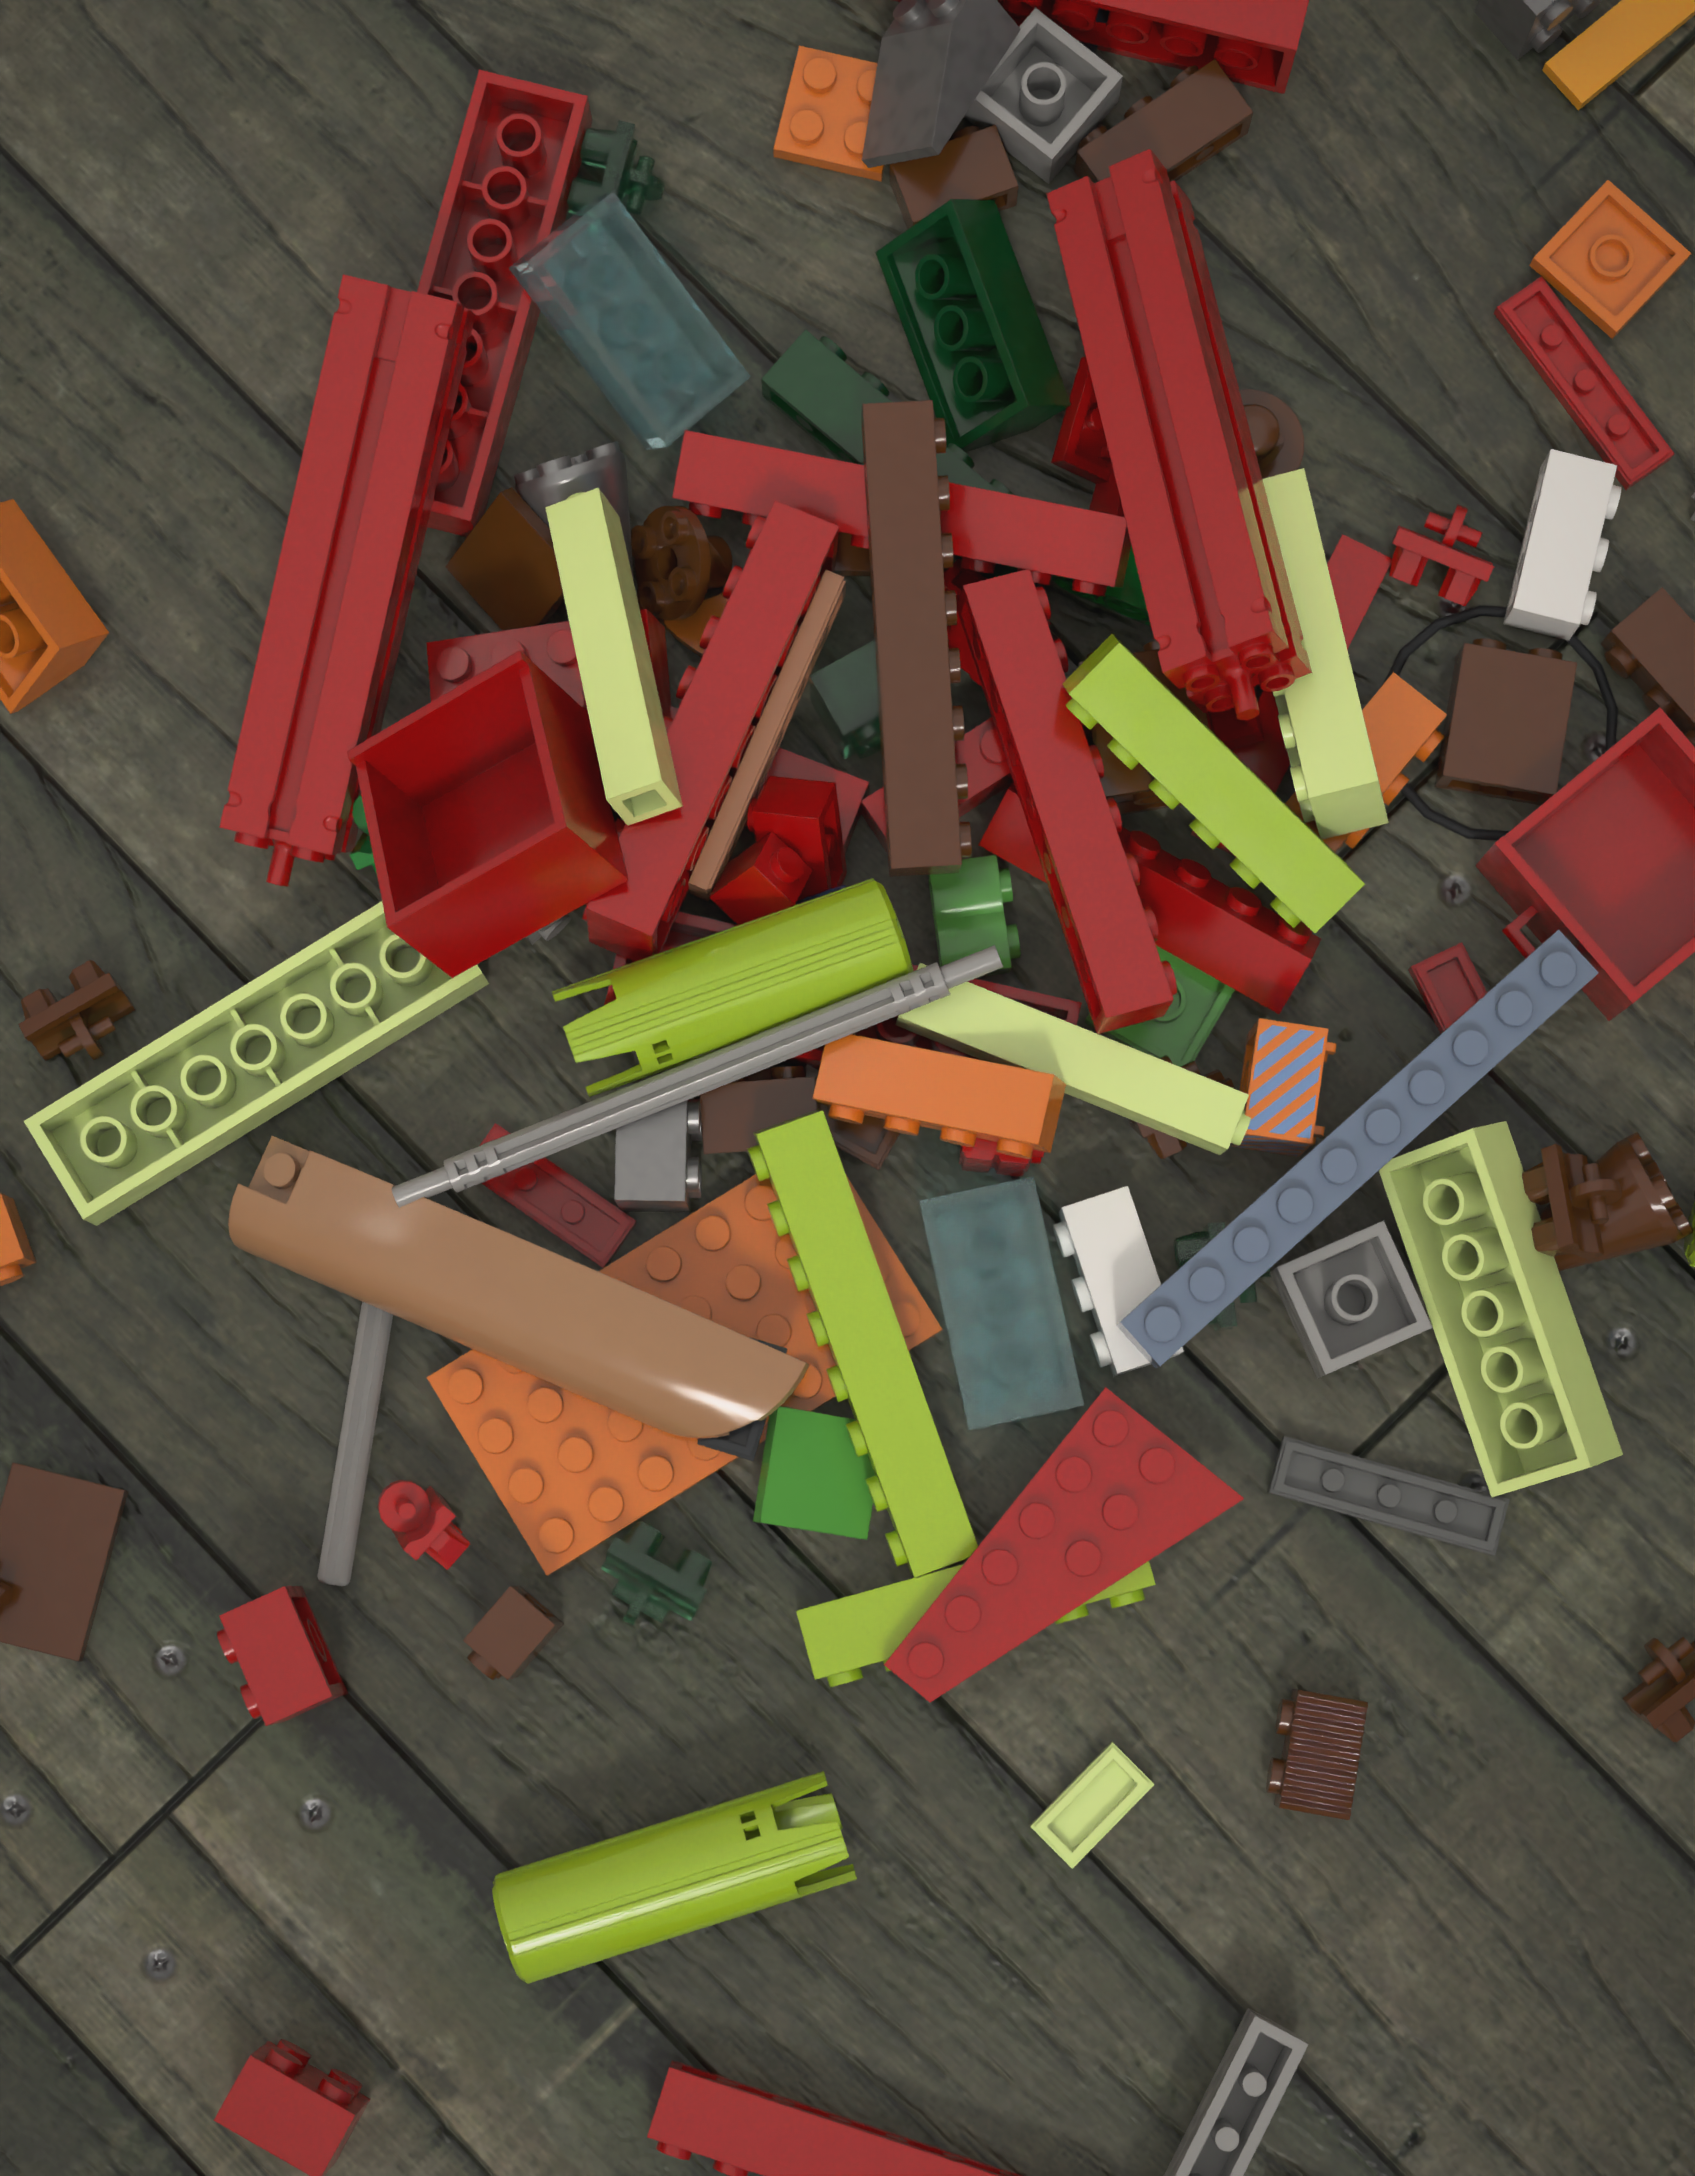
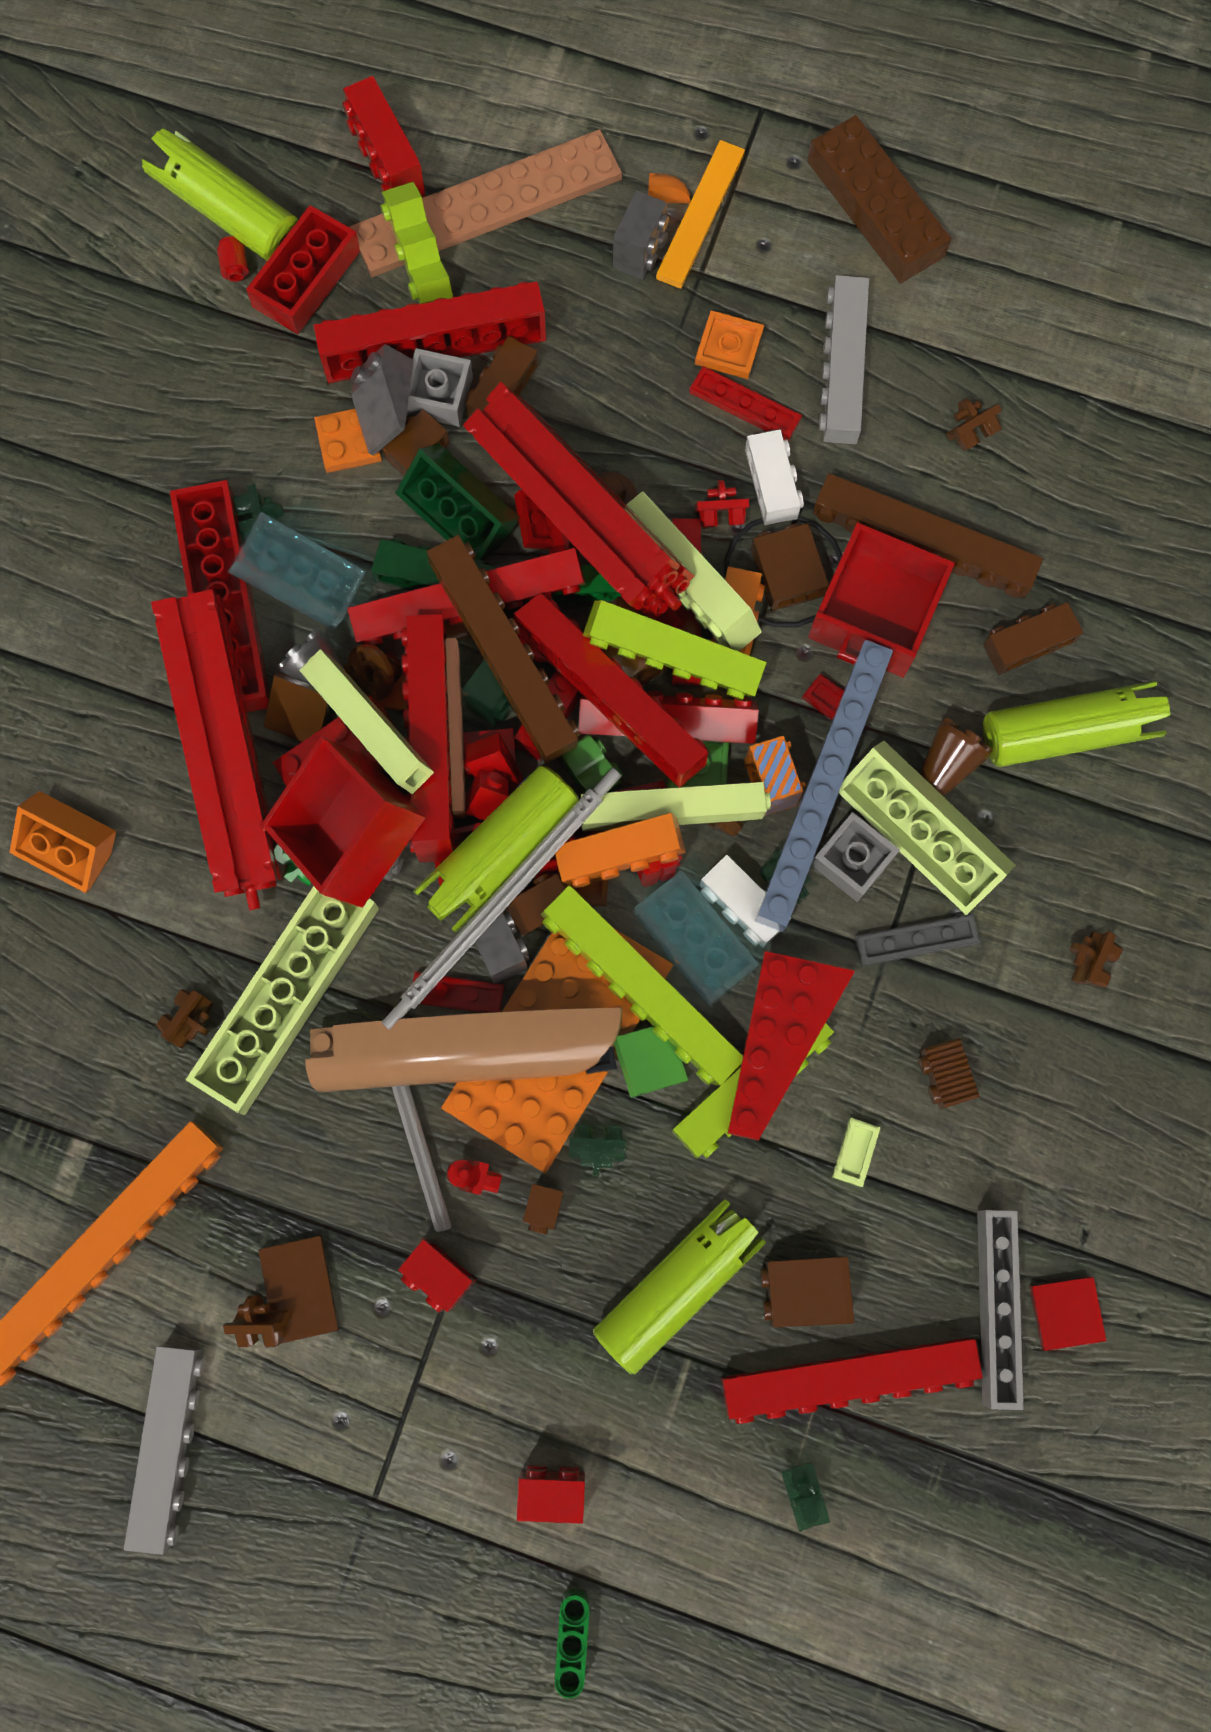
camera: 30 degrees left, 5 degrees down
reddish brown hips [1522,1144,1622,1260] -> none
none -> reddish brown slope [760,1256,854,1327]

